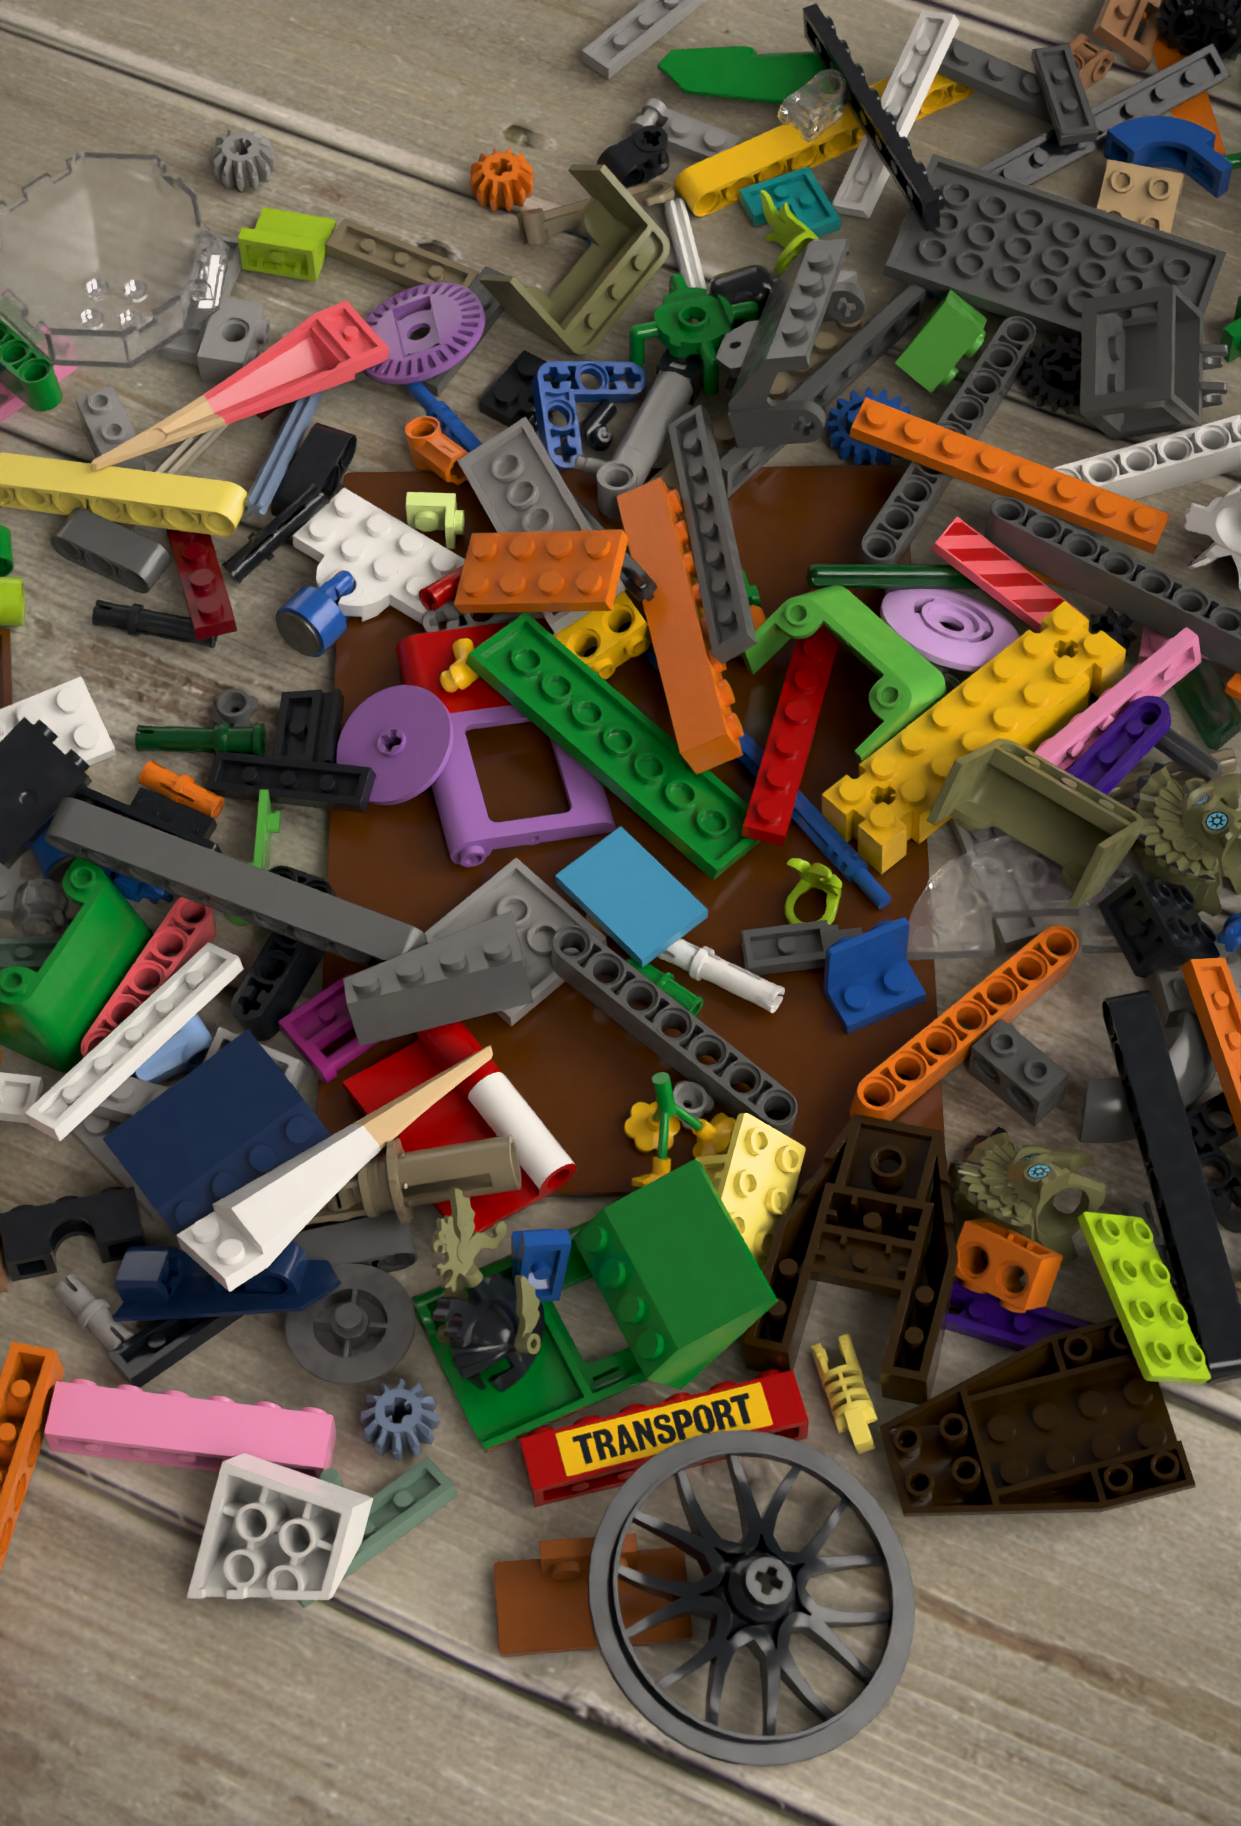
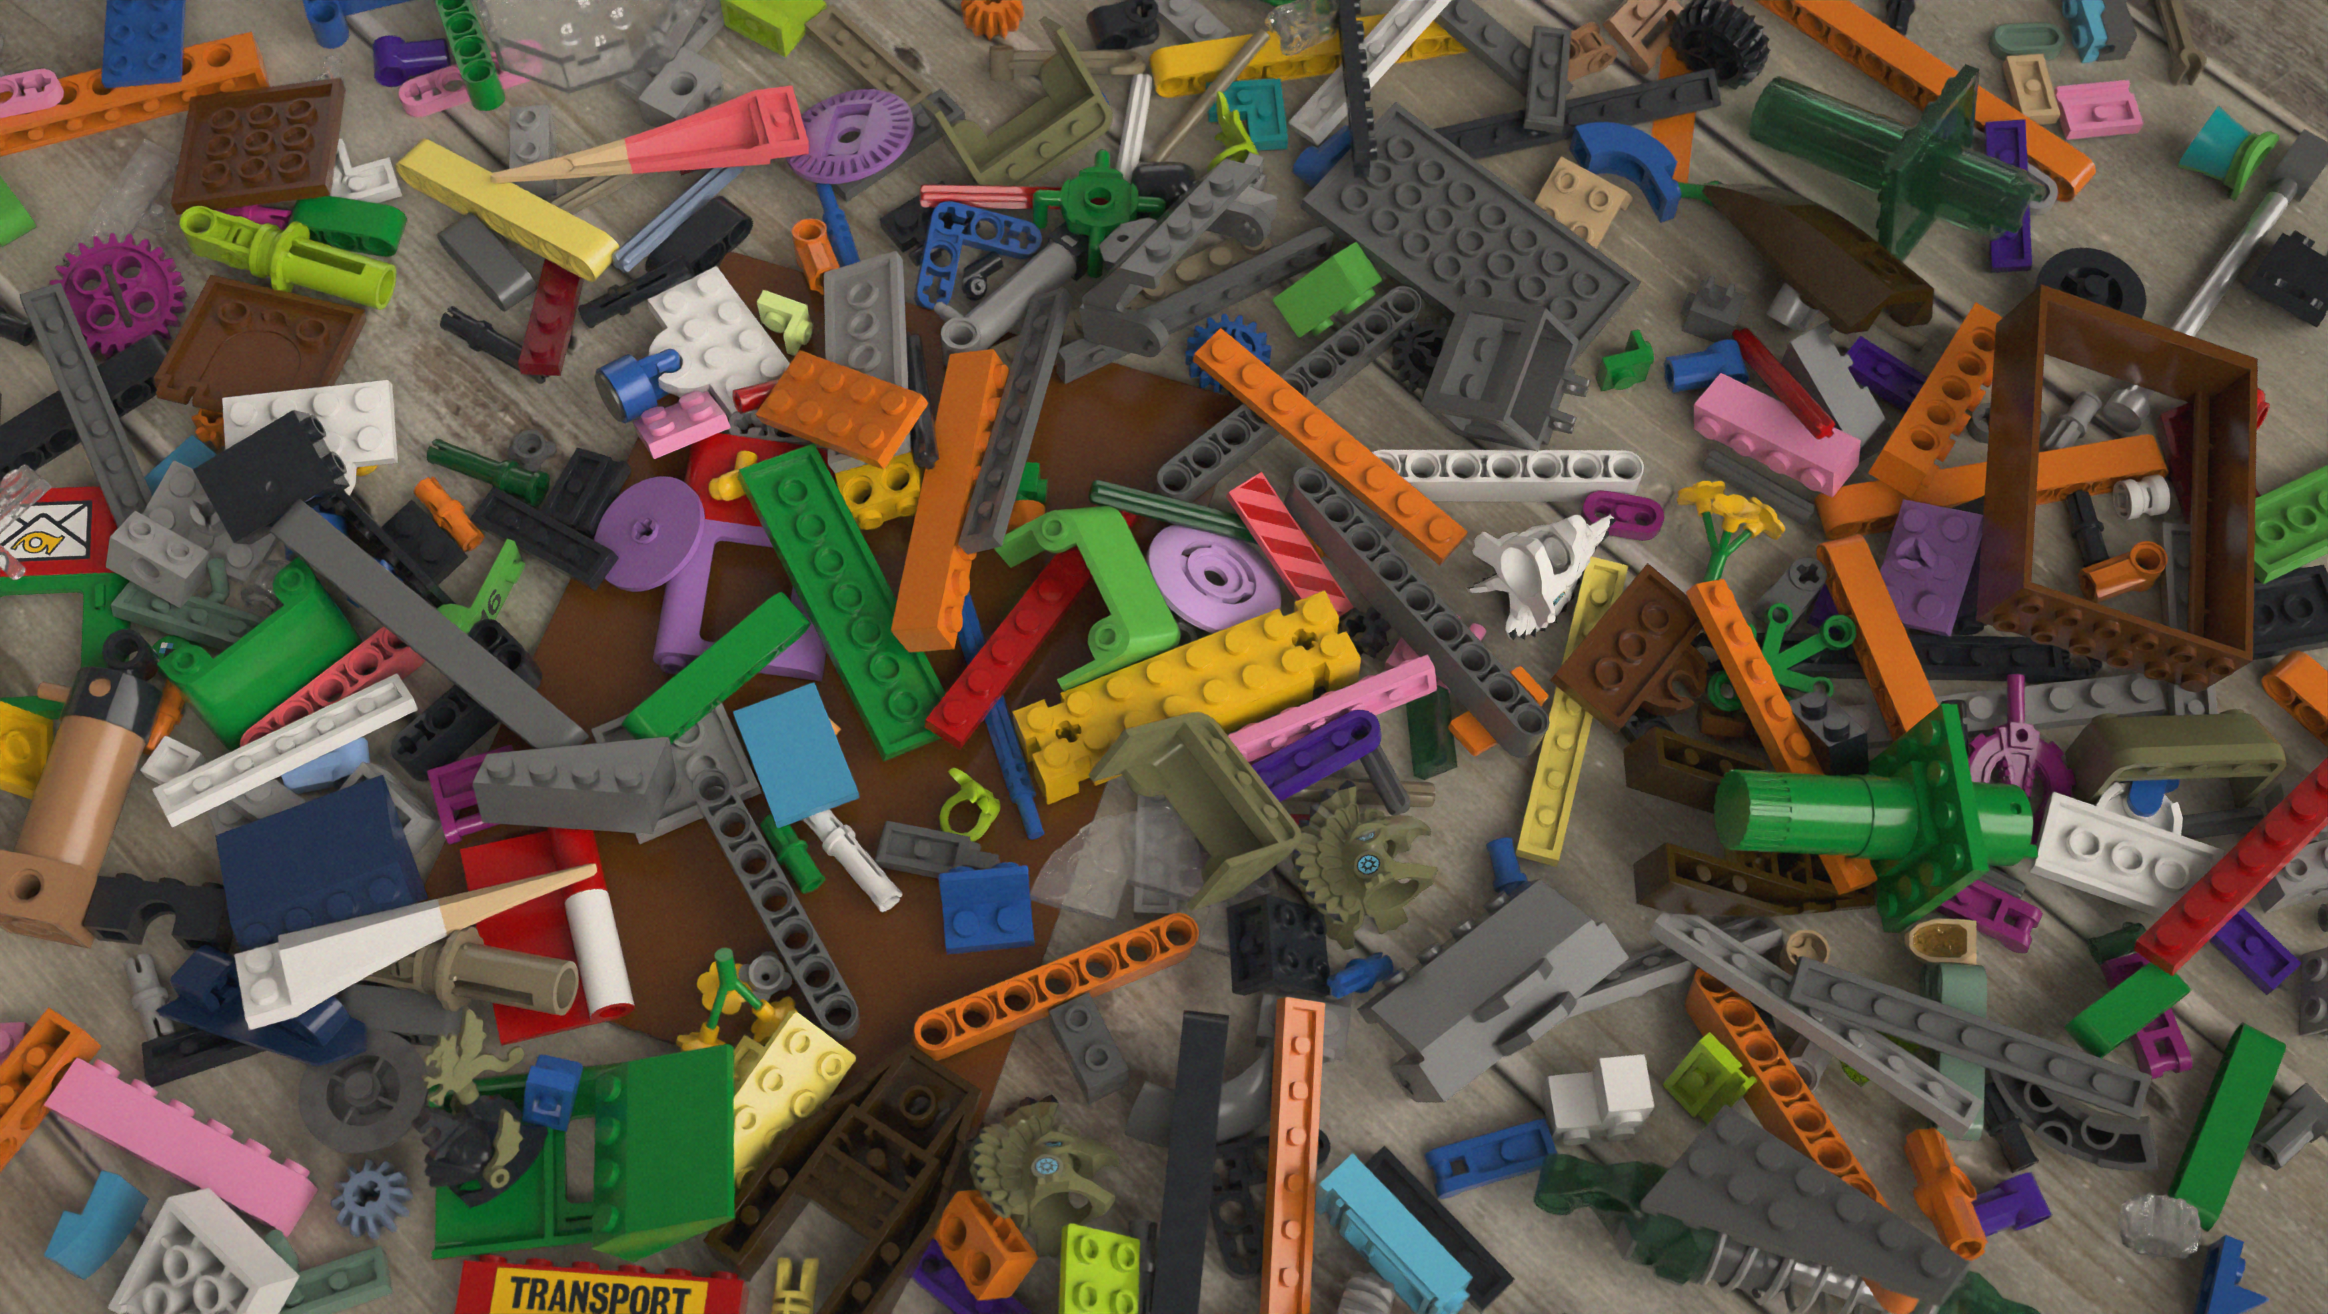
camera: 15 degrees right, 5 degrees up
none -> dark azure slope [44,1170,149,1280]
none -> green beam [622,592,811,745]
none -> bright pink plate [633,391,731,459]
none -> axle [919,184,1108,210]
none -> dark tan piece [1145,28,1270,162]
none -> blue piece [1292,125,1351,189]

